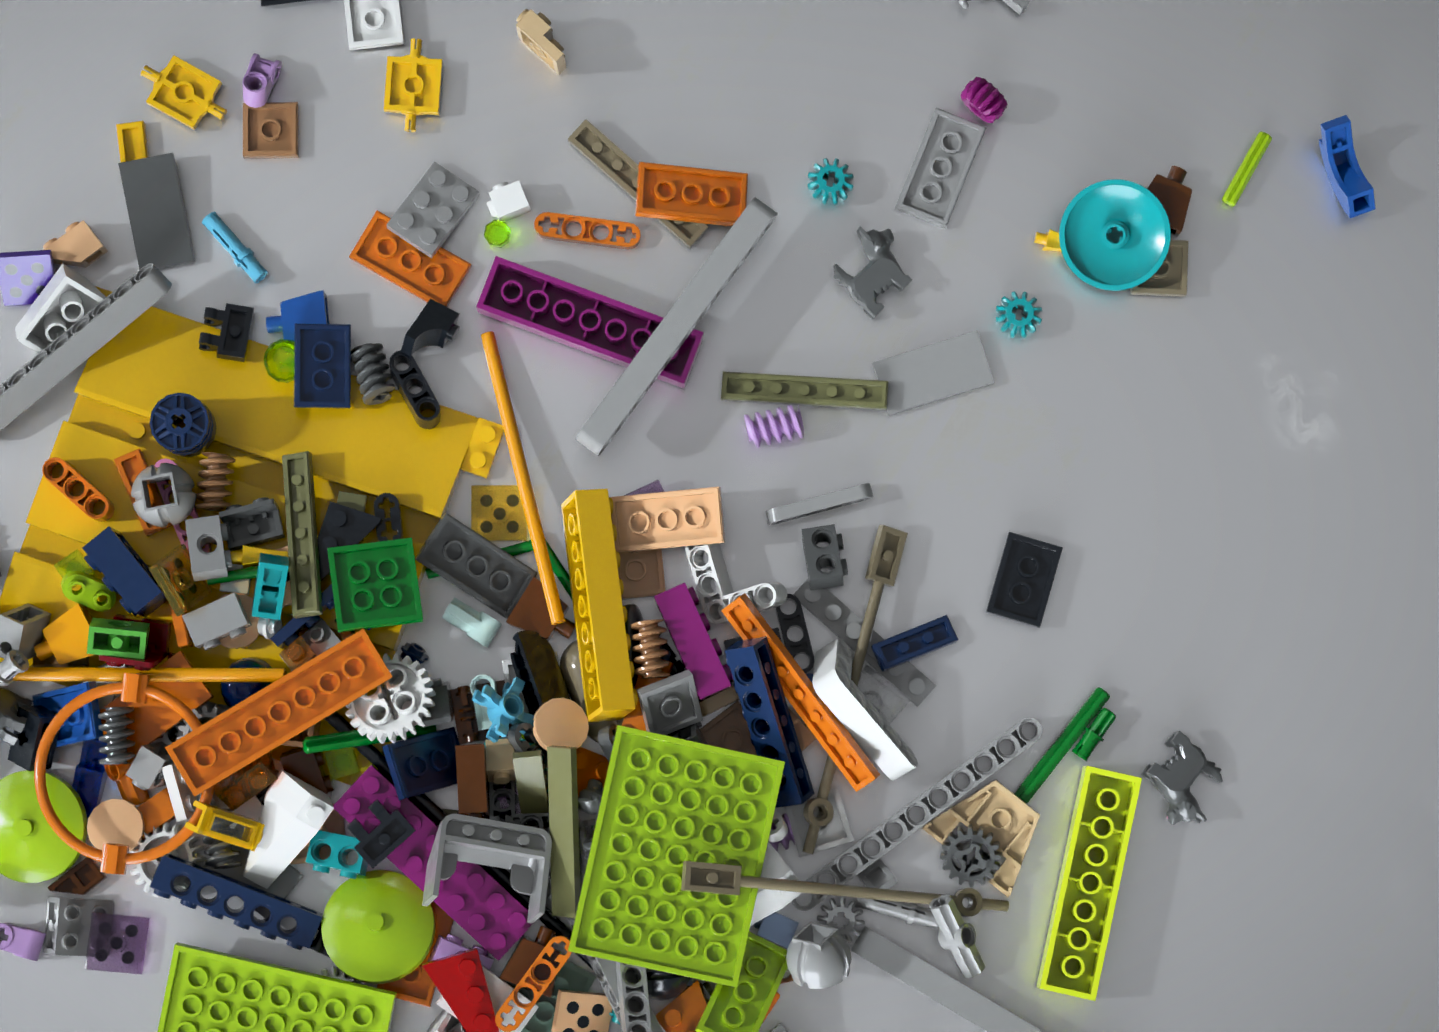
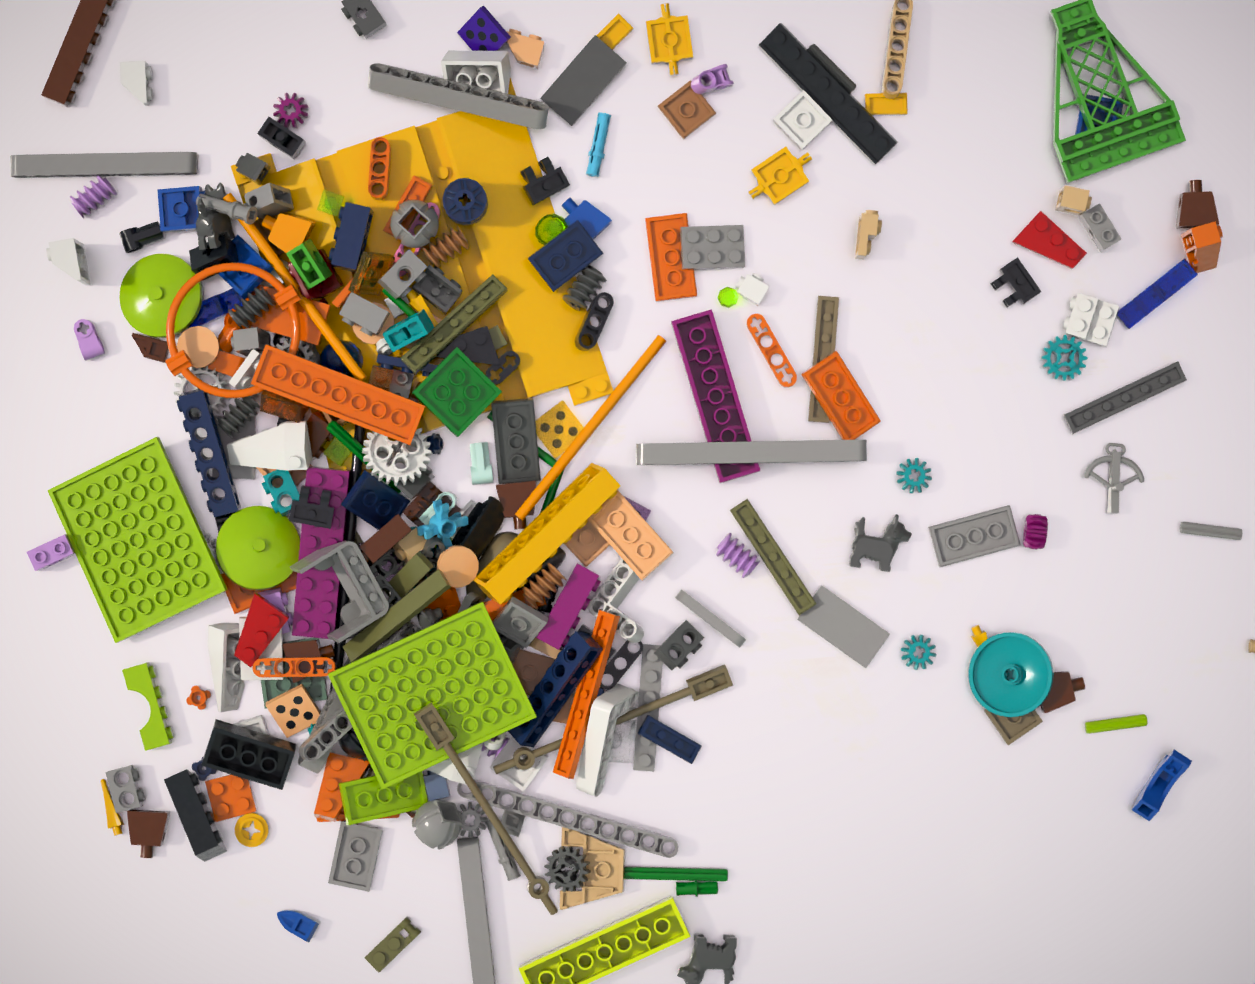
camera: 50 degrees right, 5 degrees up
light grey bracket [43,896,113,956] -> none
lime plate [61,570,116,612] -> none
clear purple tile [84,912,150,974] -> none
yellow window [185,800,265,852] -> none
black arch [401,299,460,357] -> none
light grey piece [929,894,985,978] -> none
black plate [986,532,1063,628] -> none

